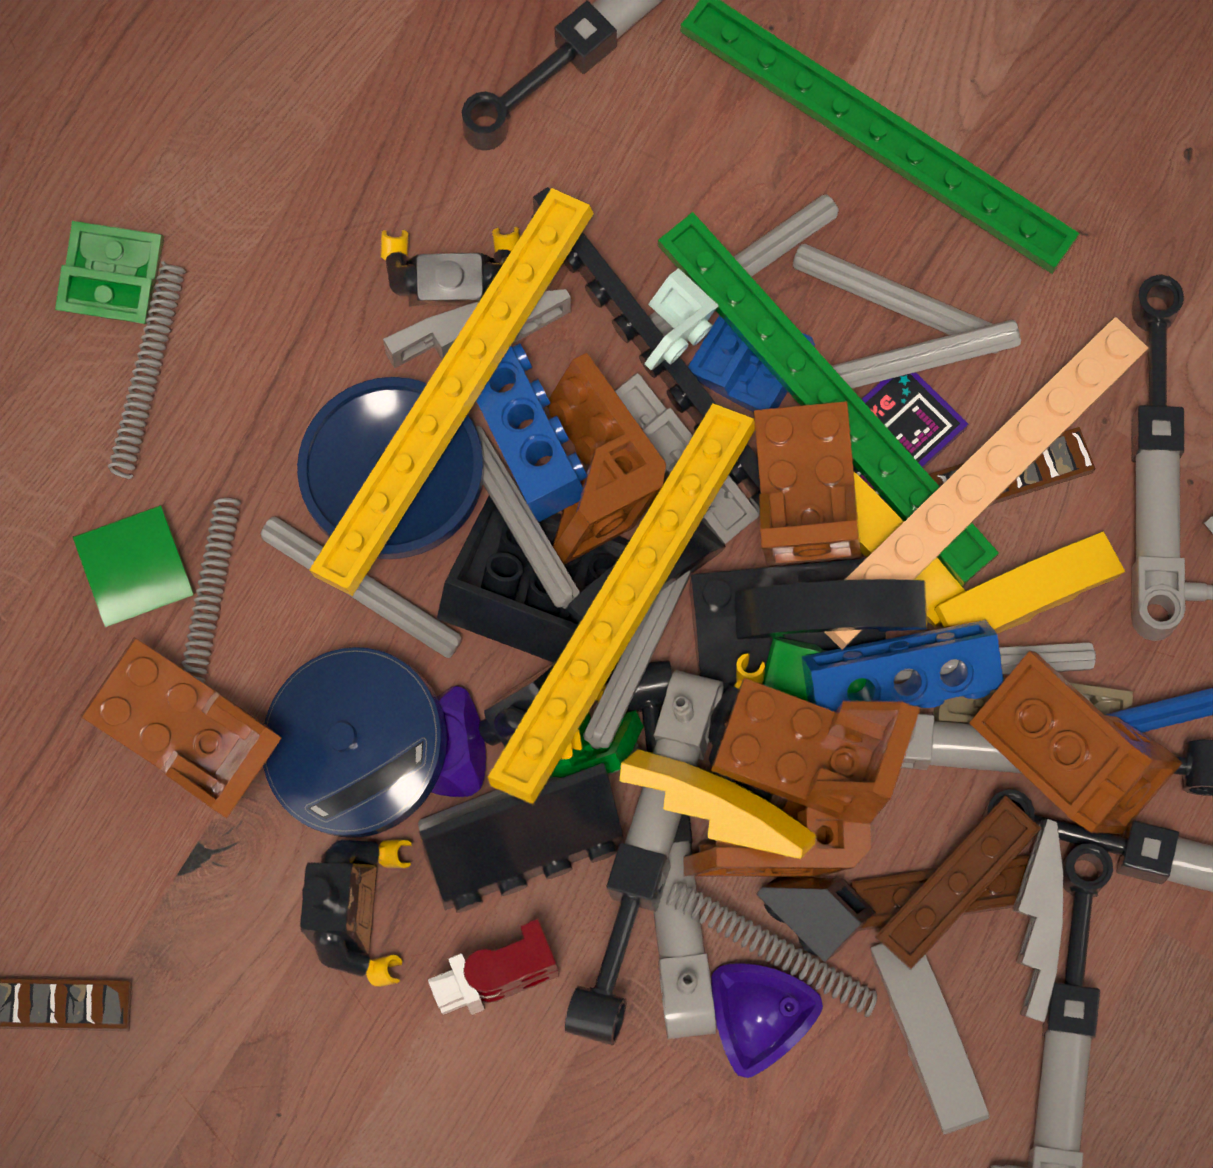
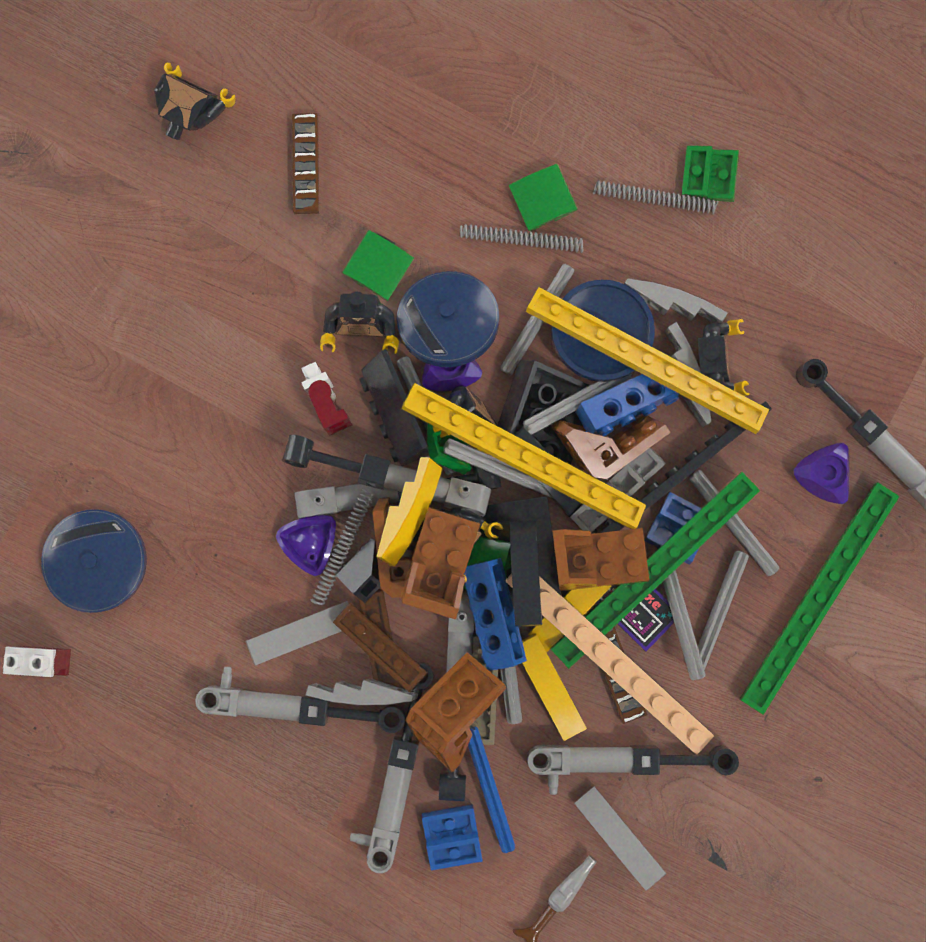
camera: 90 degrees right, 10 degrees up
dark orange bracket [80,637,281,818] -> none
light aqua bracket [645,268,719,370] -> none
none -> green slope [342,230,414,301]
none -> light grey slope [624,279,728,323]
none -> dark purple hat [794,443,850,504]

